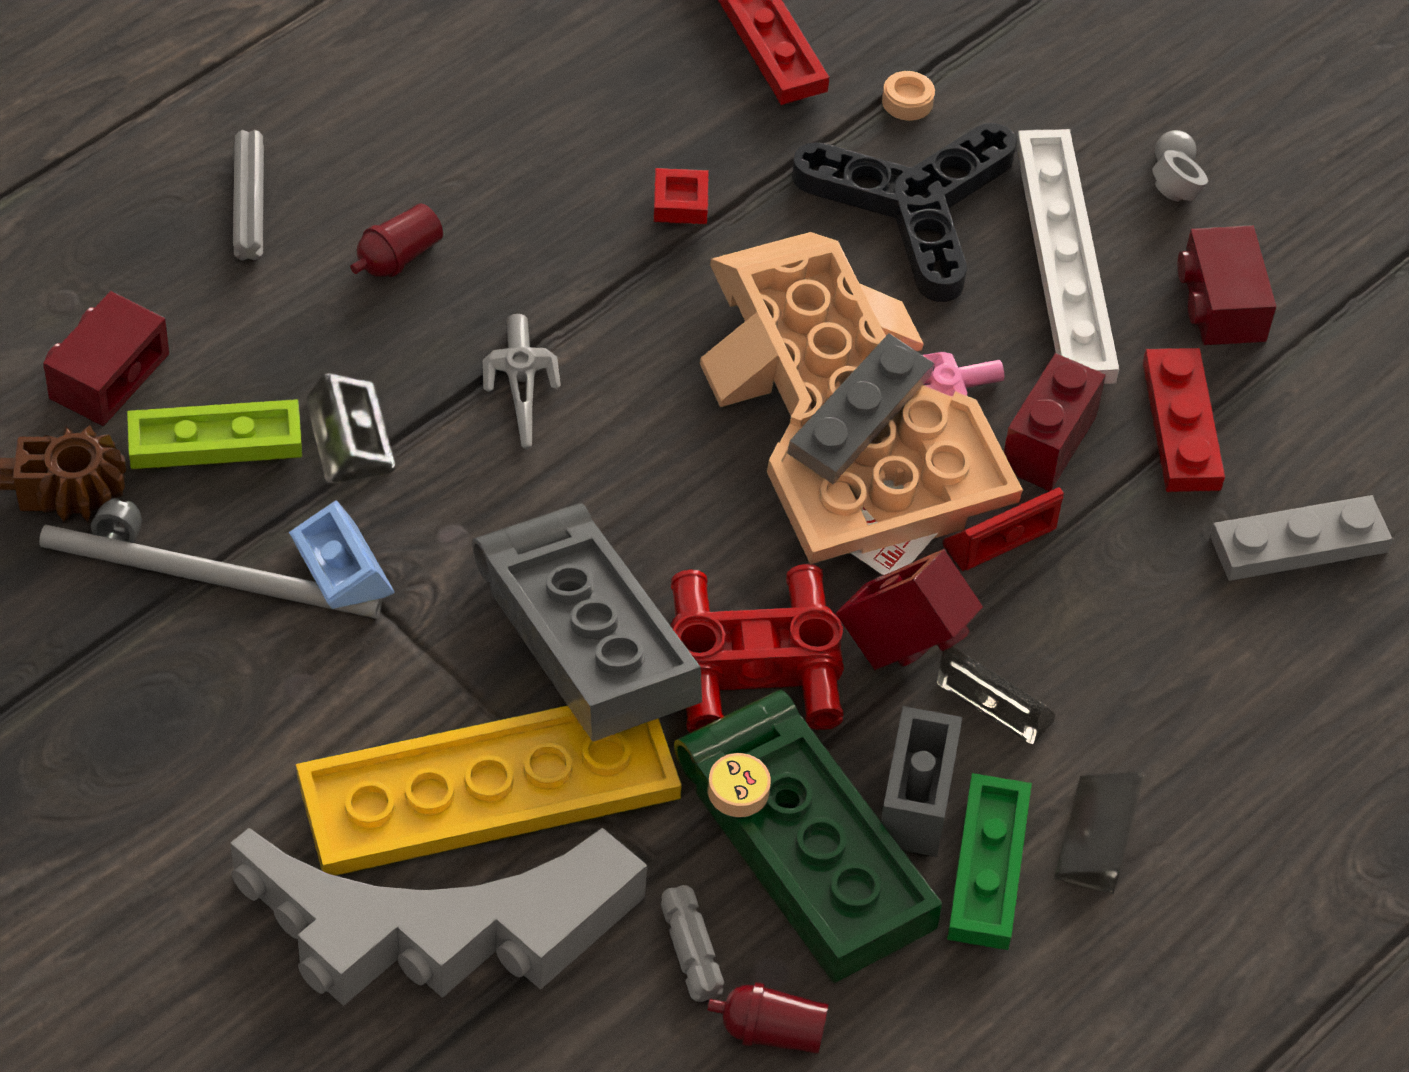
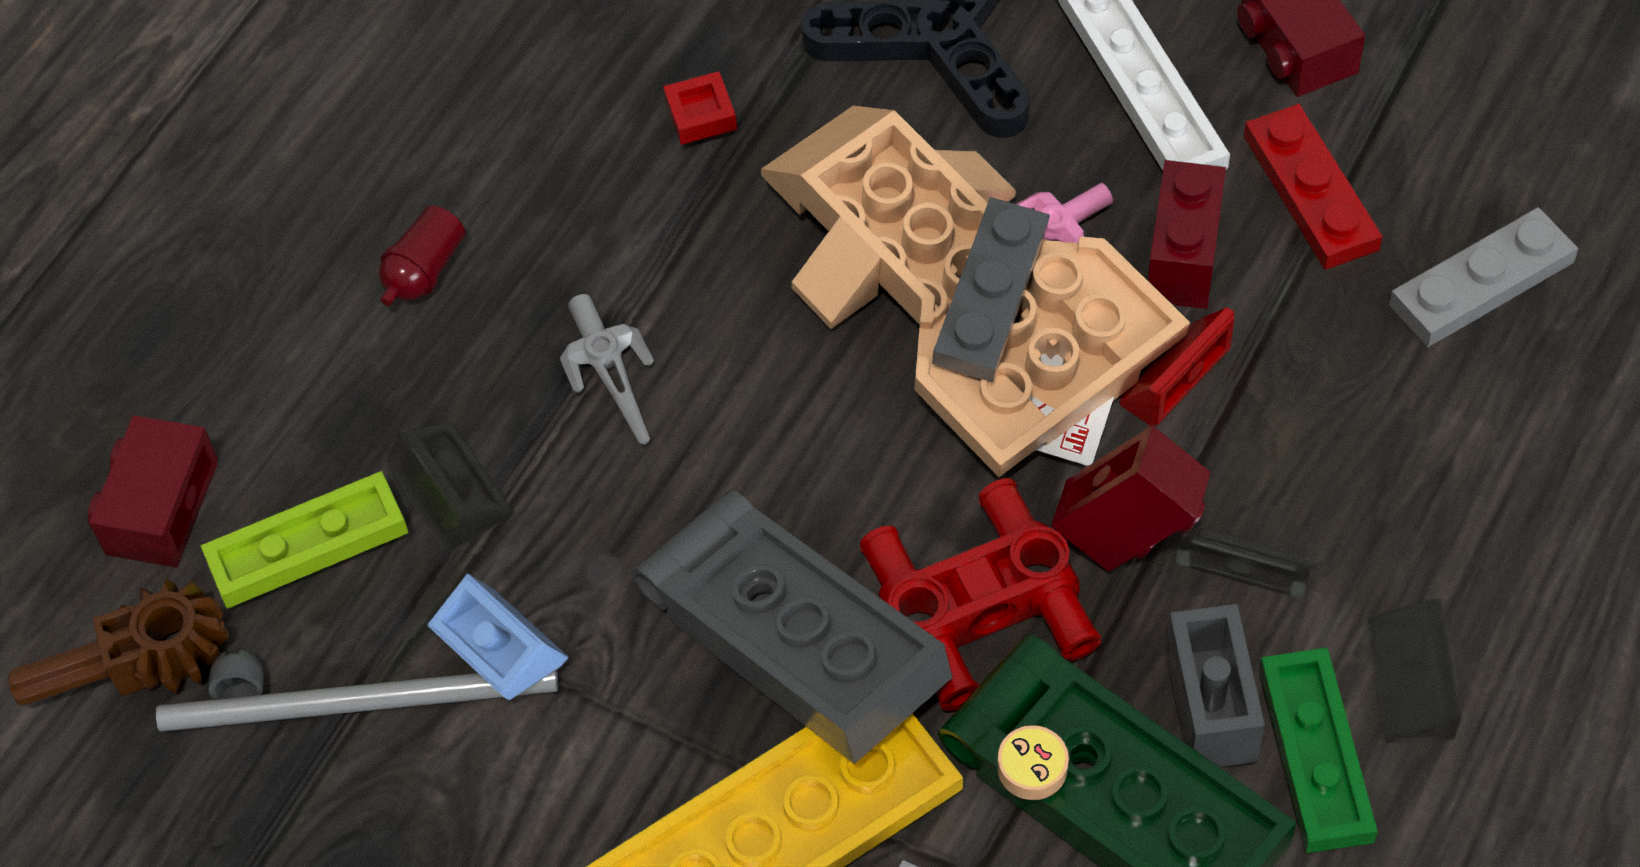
camera: 10 degrees left, 5 degrees up
light grey axle [233,130,264,261] -> none

